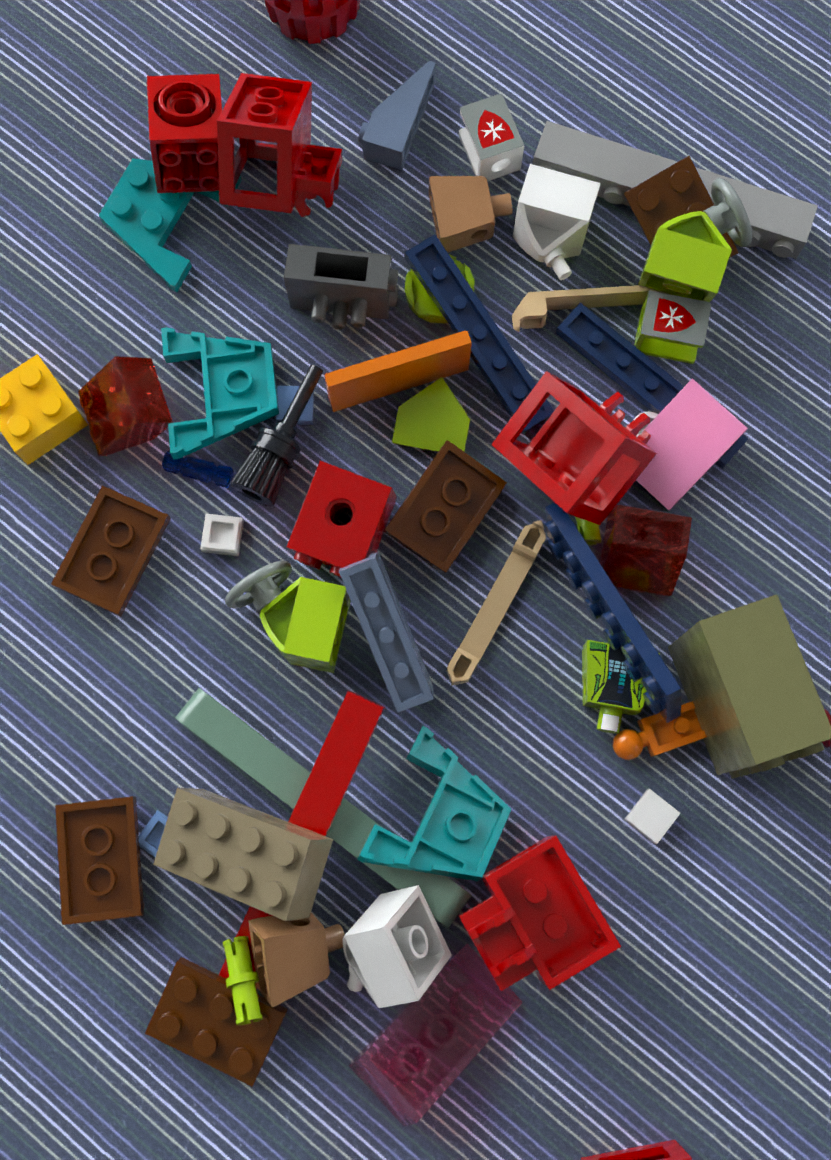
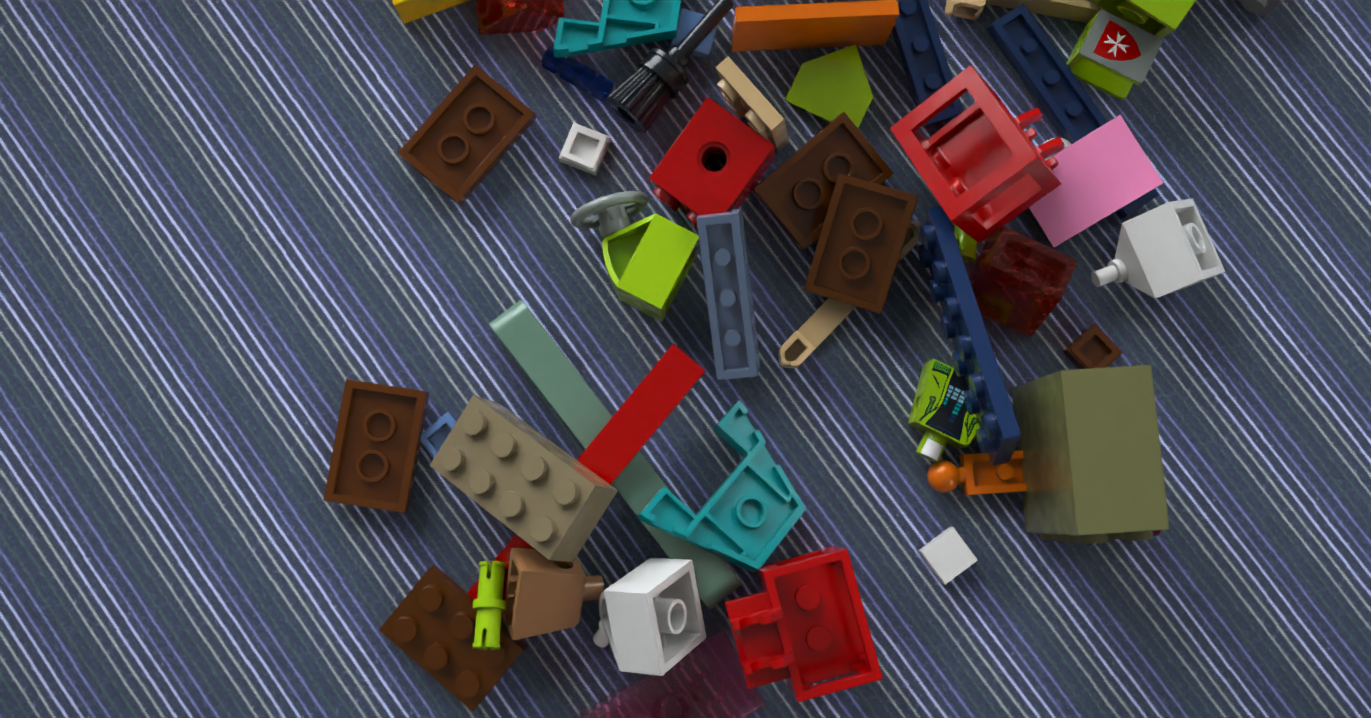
camera: 10 degrees right, 5 degrees up
none -> tan plate [715,56,790,152]
none -> reddish brown plate [804,173,919,314]
none -> reddish brown tile [1062,323,1123,369]
none -> white piece [1091,198,1225,299]

